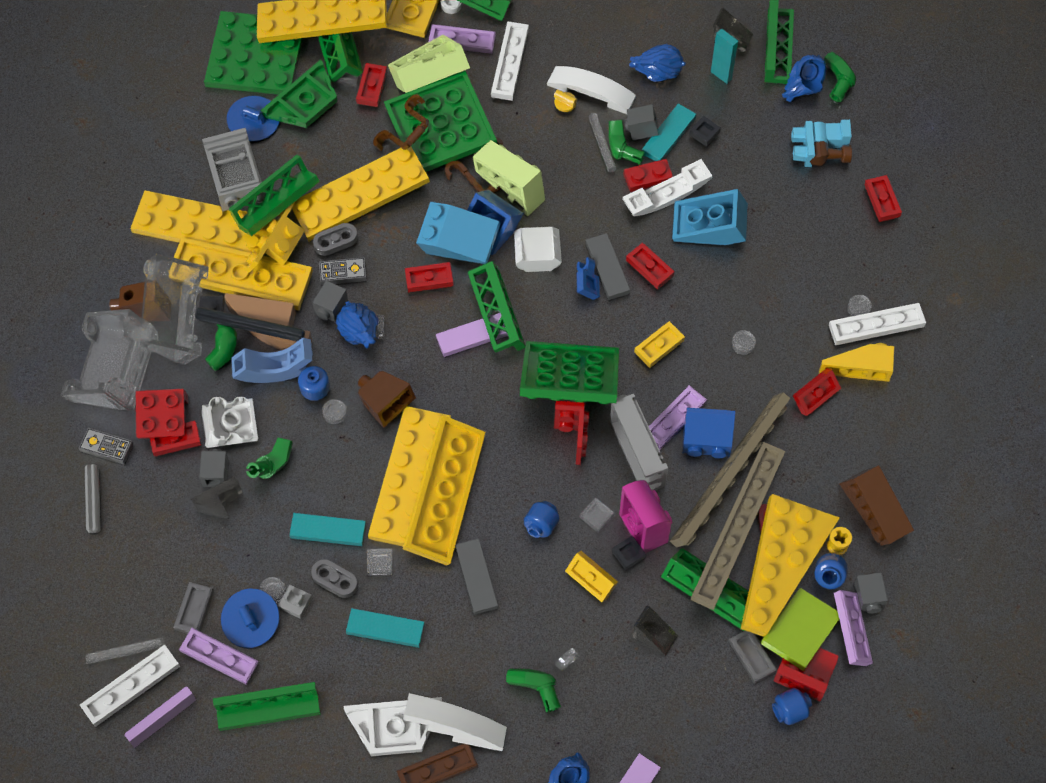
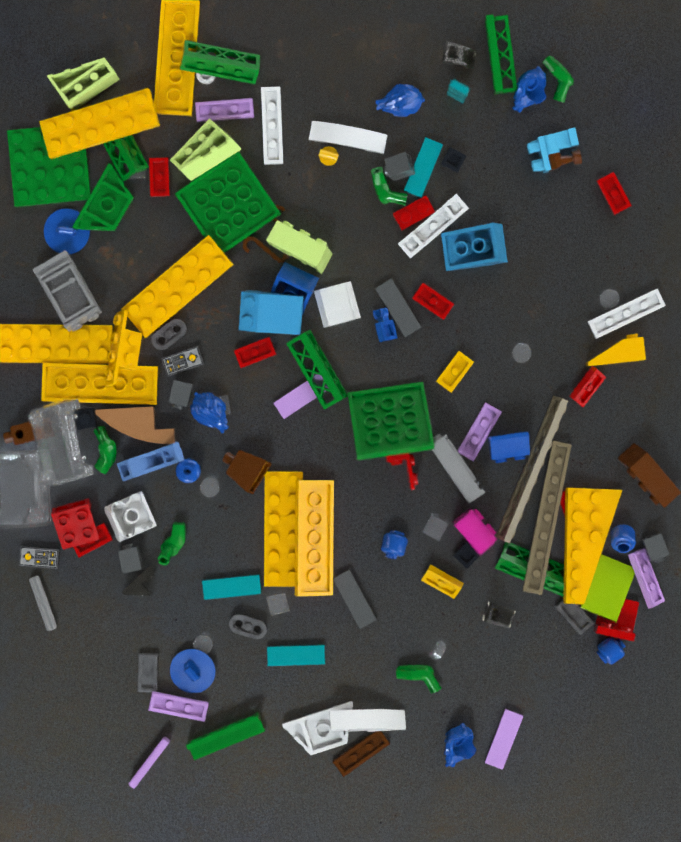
camera: 20 degrees left, 25 degrees up
white plate [80,645,180,727] -> none
clear bar [86,638,162,664] -> none
black axle [195,307,305,342] -> none
green fence [228,155,320,236] -> none
light grey tile [278,585,312,619] -> none
reddish brown piece [373,94,429,151] -> none
clear bar [588,113,616,172] -> none
yellow bush [827,527,852,556] -> none

